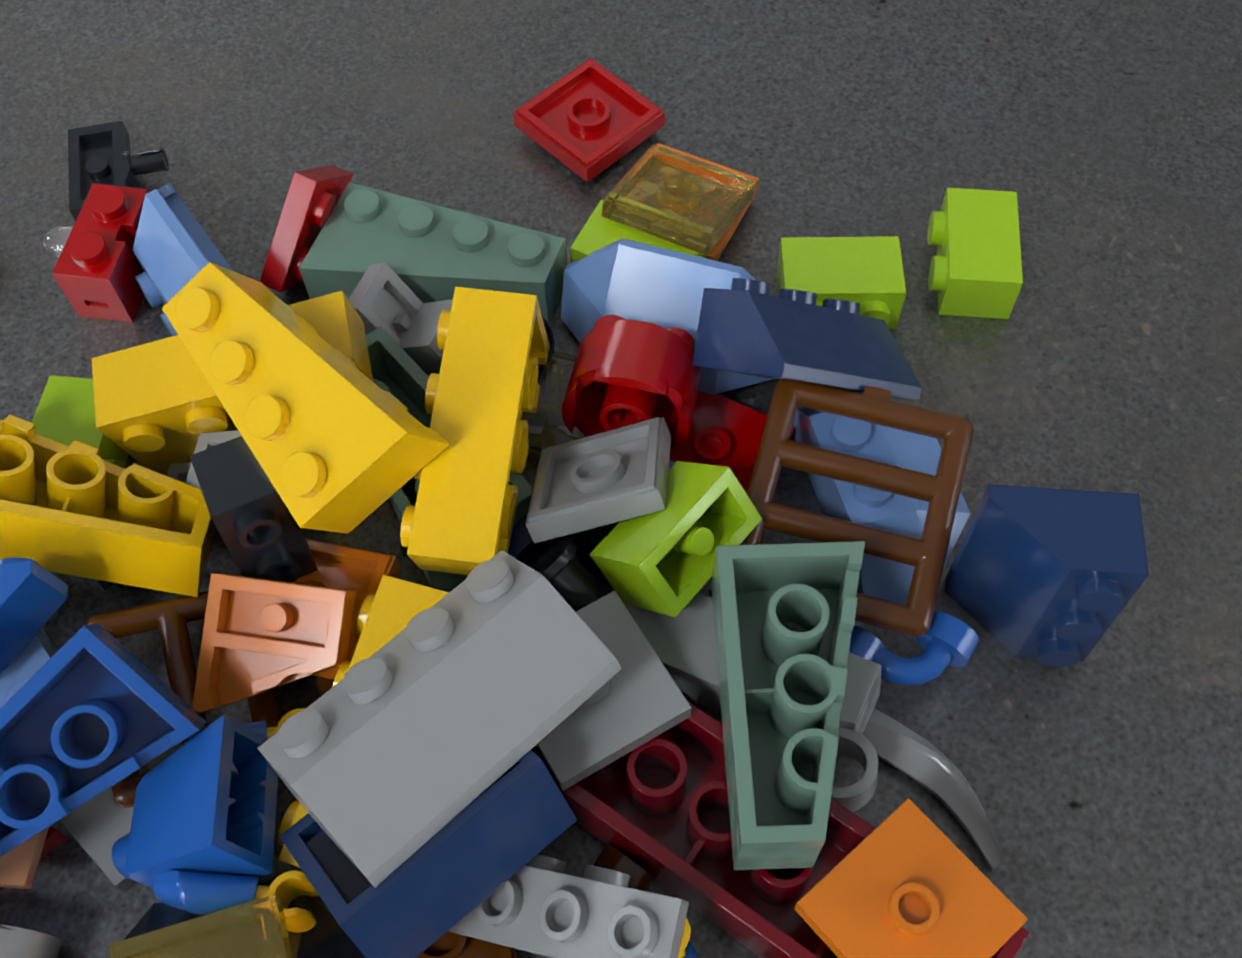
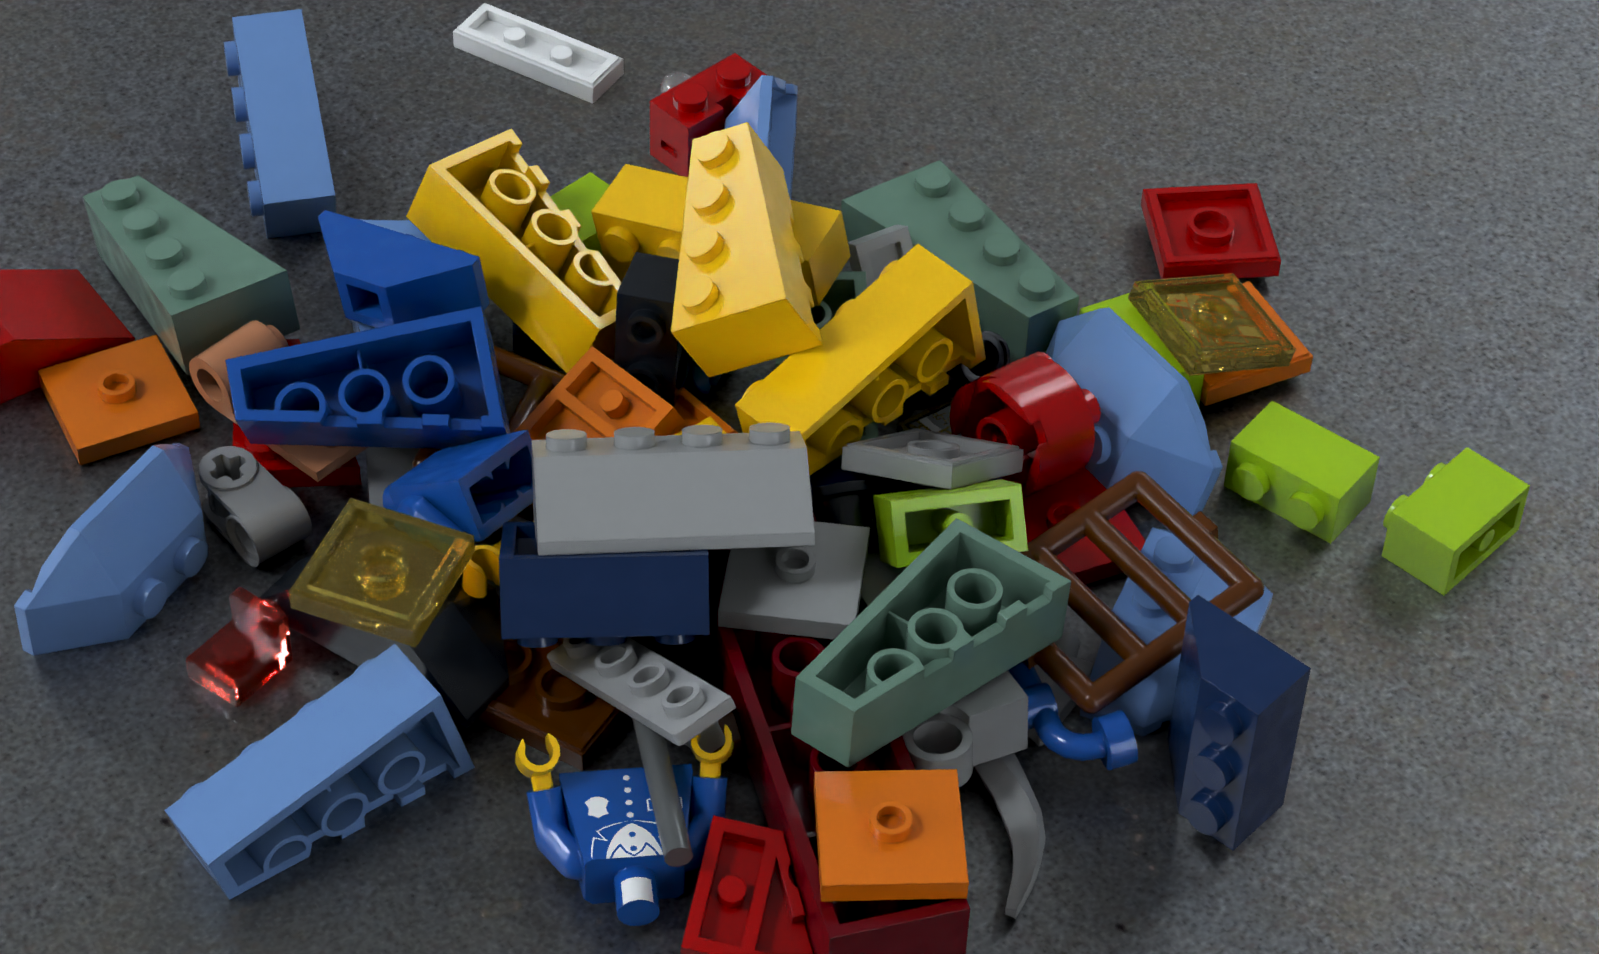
camera: 35 degrees right, 15 degrees down
black plate [68,121,169,222] -> none
red plate [259,165,353,293] -> none
dark blue slope [692,278,922,400] -> none

